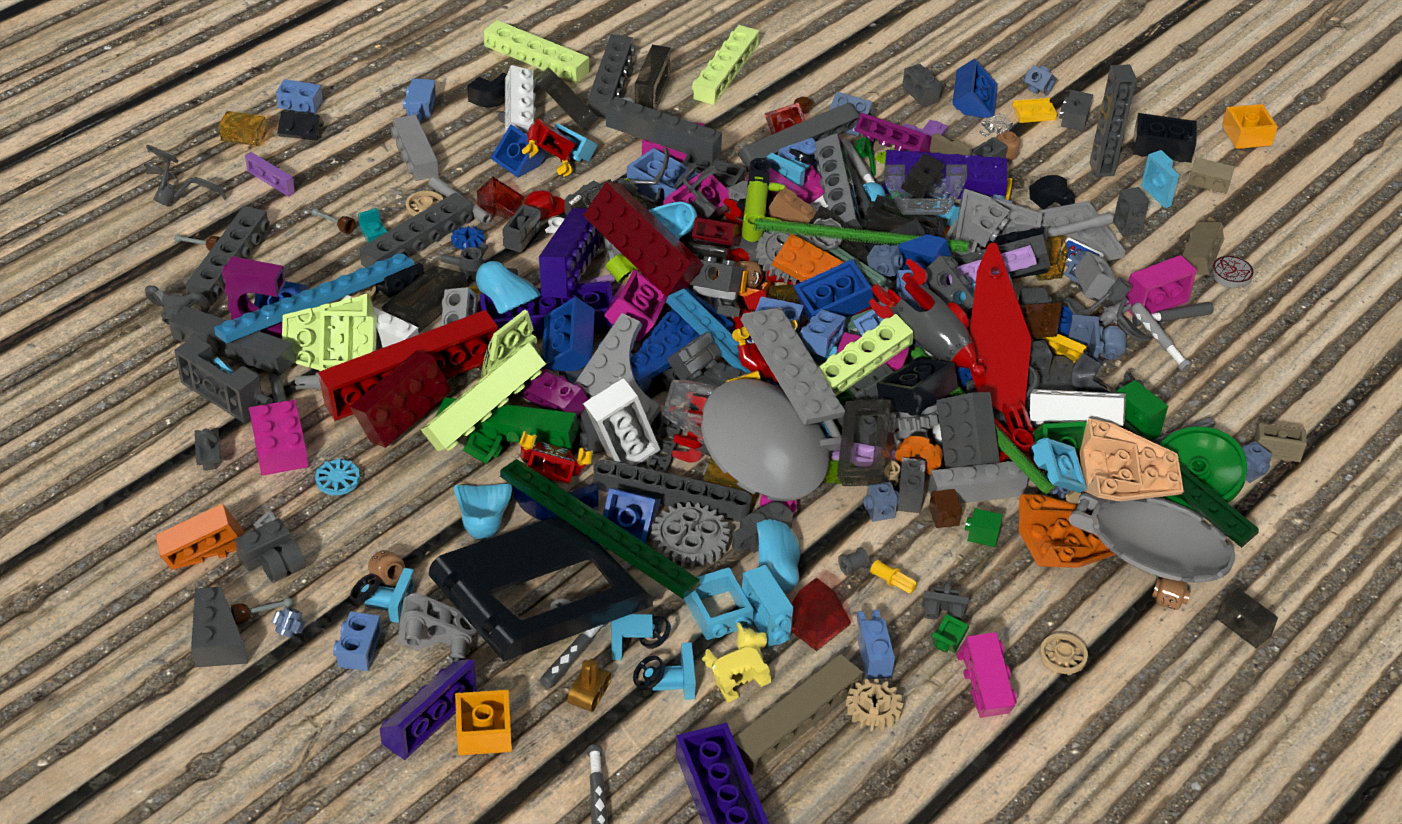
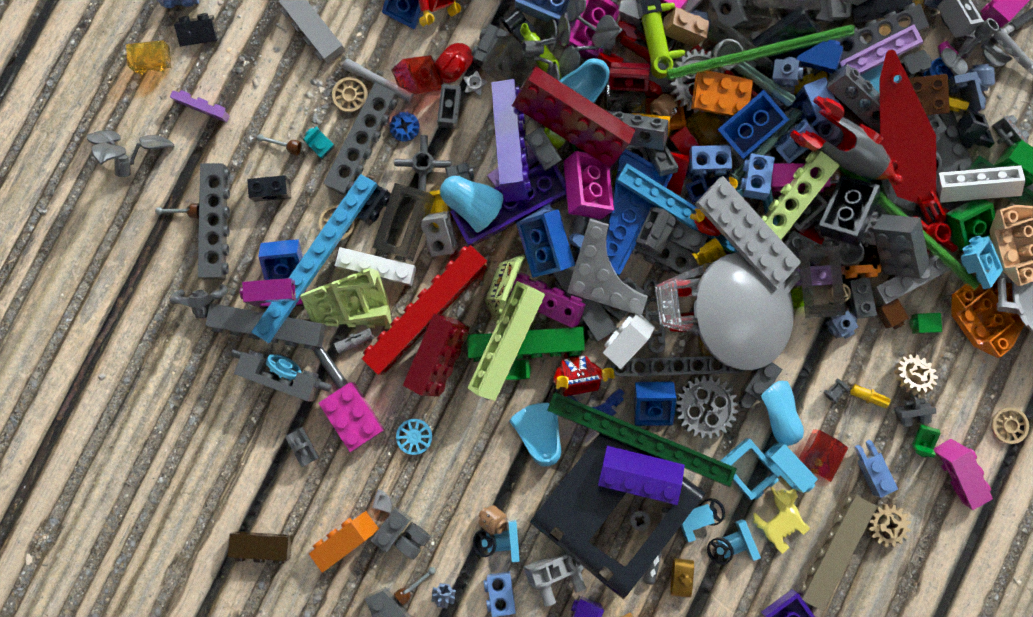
camera: 15 degrees left, 40 degrees up
none -> dark brown brick [228,531,292,564]
none -> black brick [247,175,291,202]
none -> dark grey brick [524,127,563,171]
none -> dark purple slope [598,446,685,505]
none -> tan gear [894,354,938,396]

